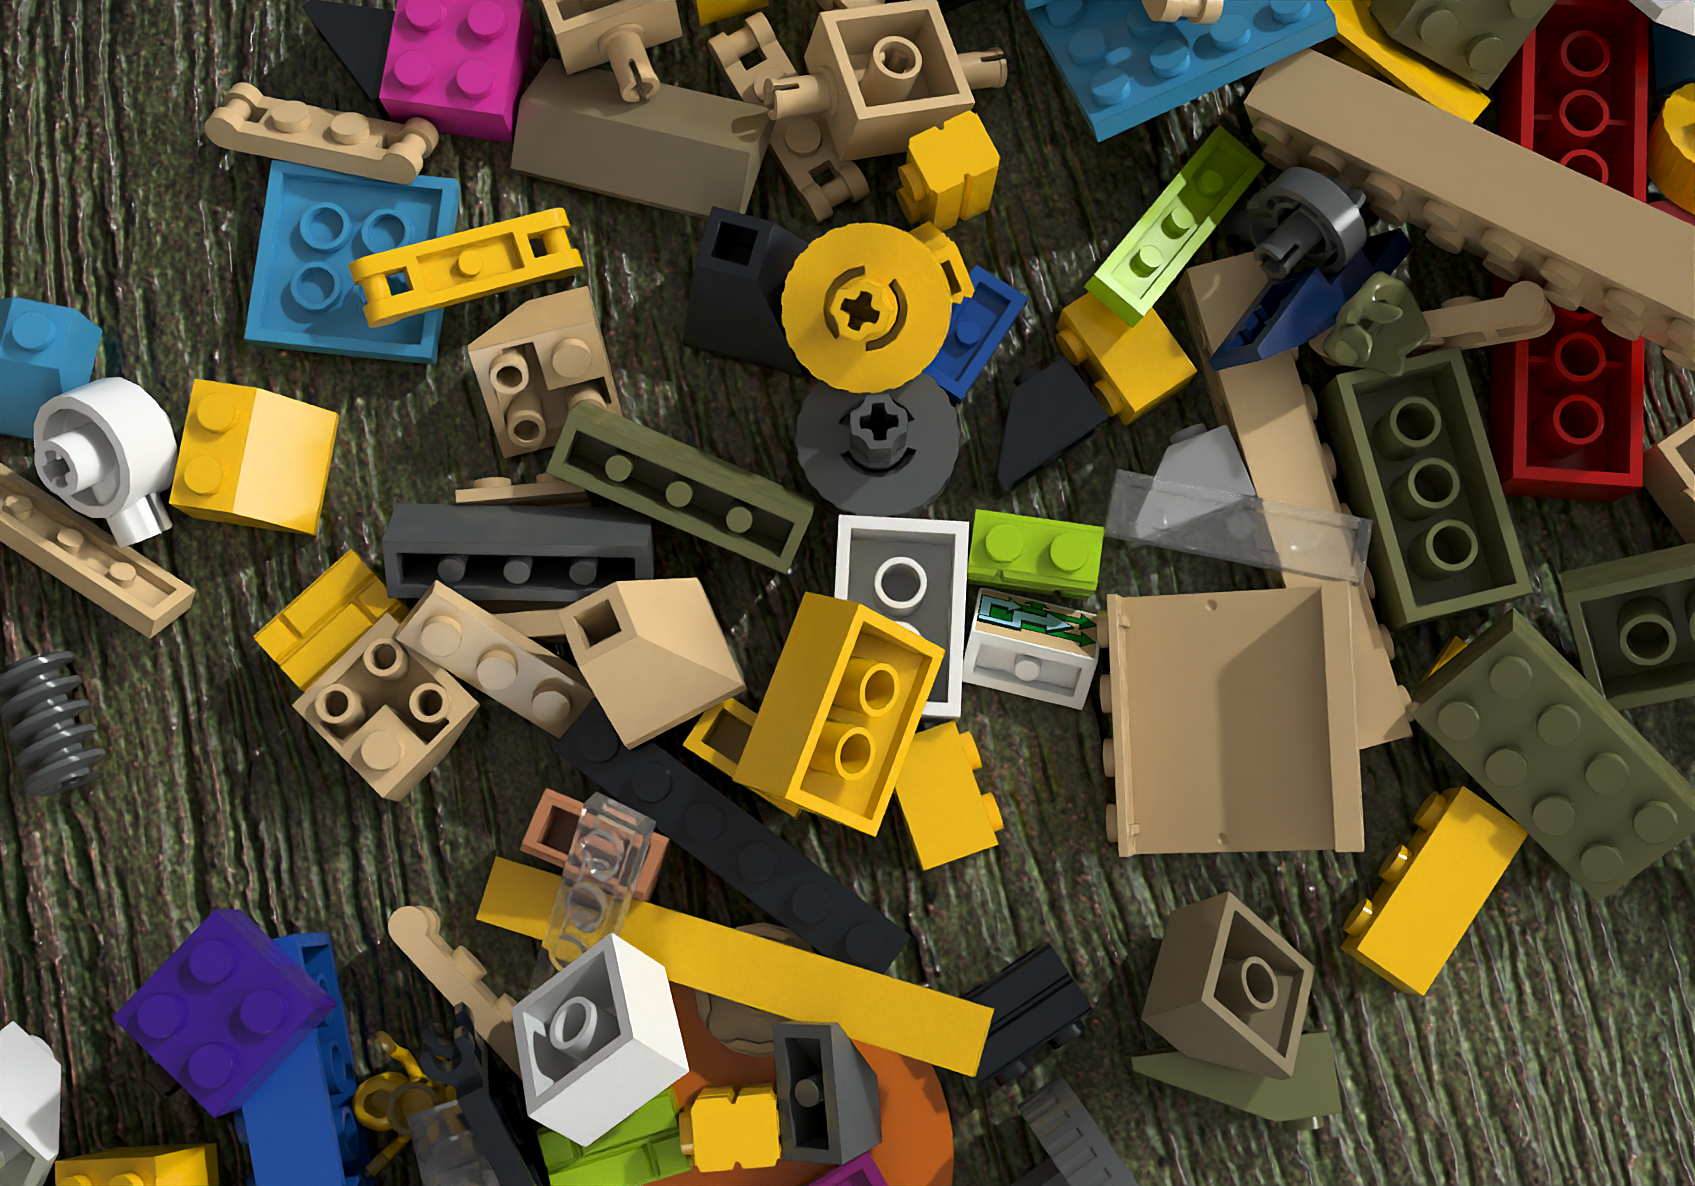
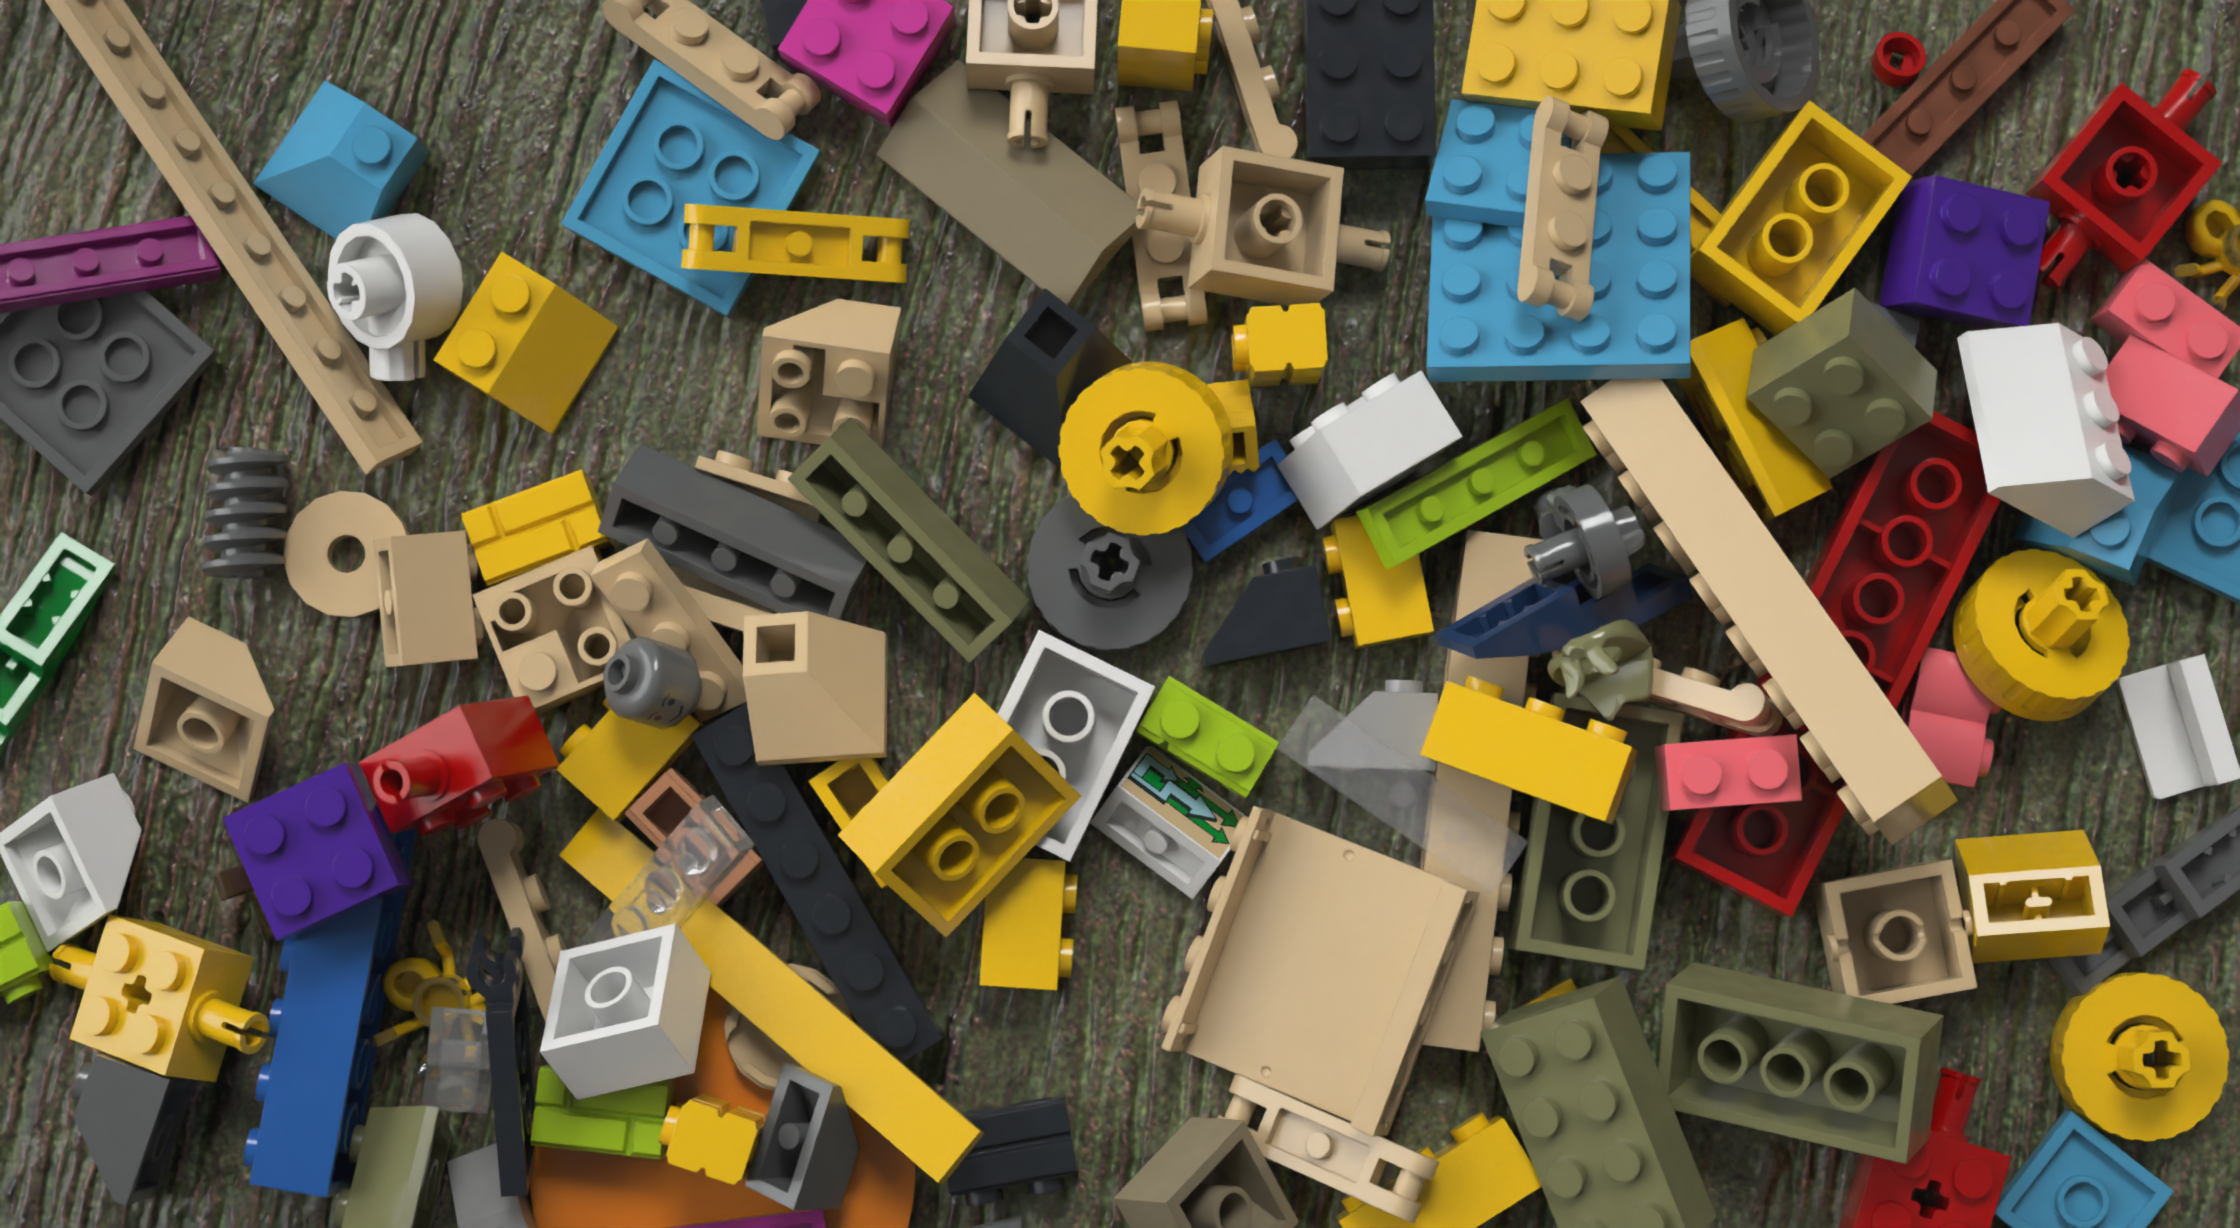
camera: 25 degrees right, 5 degrees up
none -> tan slope [133,616,274,803]
none -> tan tile [283,491,409,618]
none -> red brick [359,695,560,837]
none -> tan brick [373,530,484,667]
none -> yellow brick [556,698,706,822]
none -> dark grey head [603,637,702,729]
none -> tan plate [1217,1073,1440,1223]
none -> white brick [1277,371,1462,530]
none -> yellow brick [1420,675,1639,825]
none -> coral brick [1654,734,1802,812]

